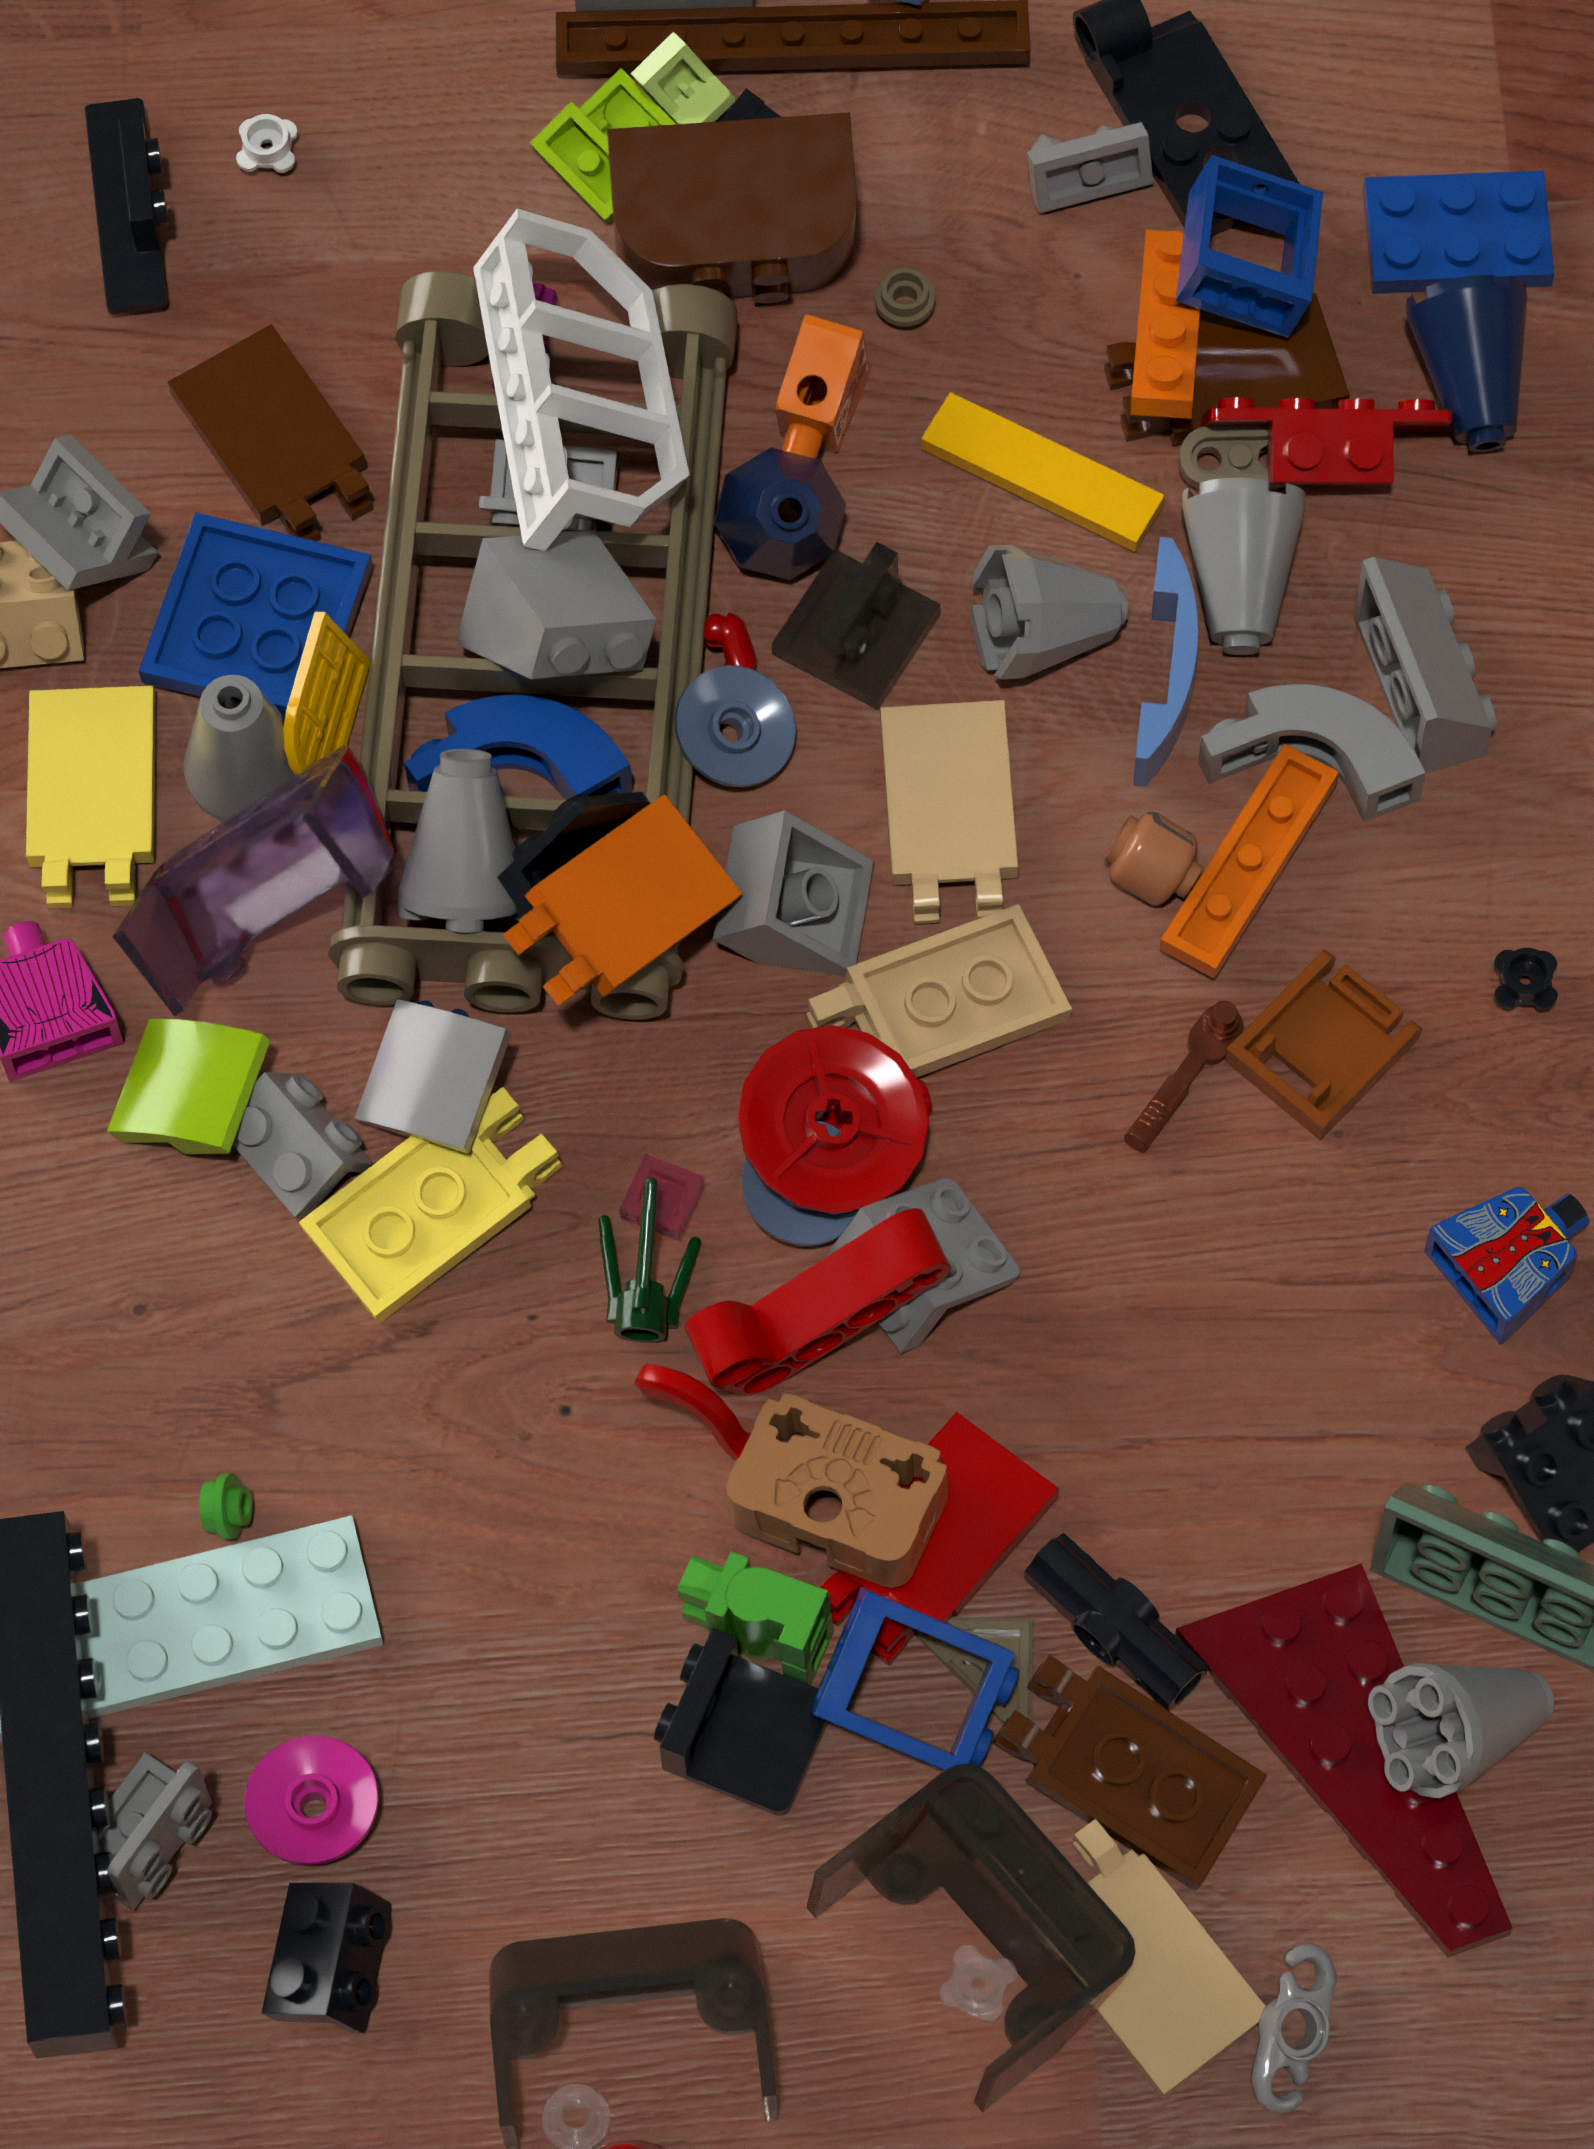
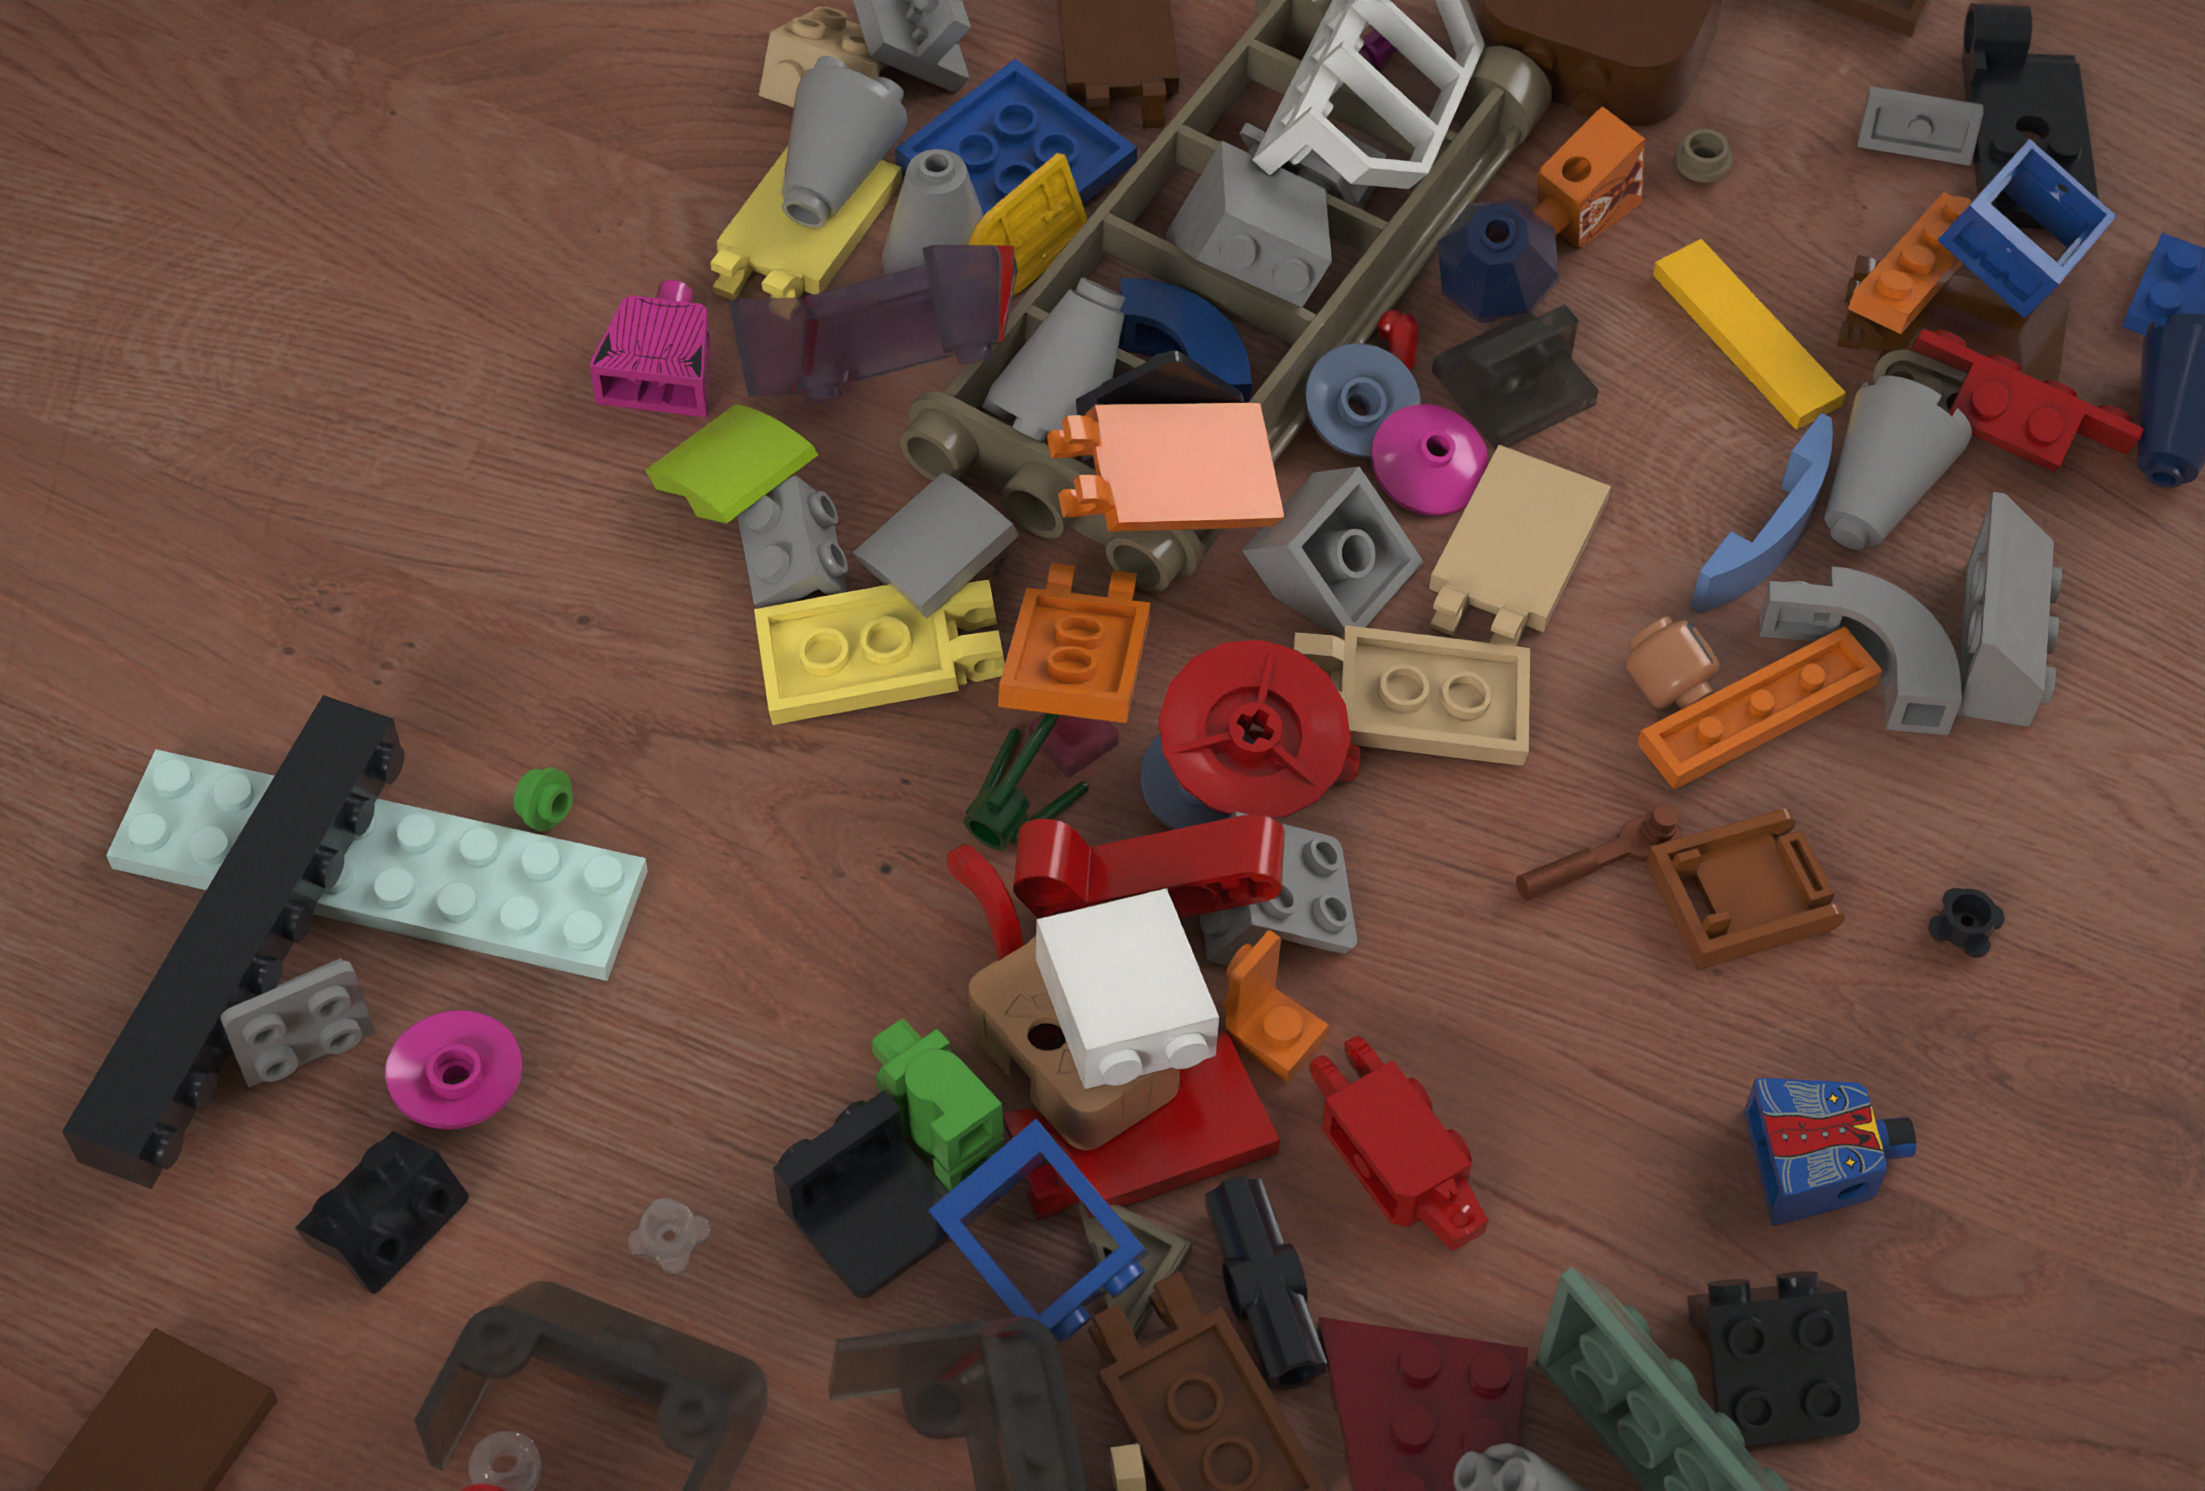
camera: 25 degrees right, 10 degrees down
light grey cone [970,545,1128,679] -> none
none -> clear plate [628,1198,711,1275]
none -> light grey cone [782,56,908,228]
none -> orange tile [998,563,1151,723]
none -> white brick [1036,888,1219,1089]
none -> orange bracket [1223,930,1329,1083]
none -> red hinge [1308,1035,1488,1252]
none -> dark pink dish [1370,404,1489,516]

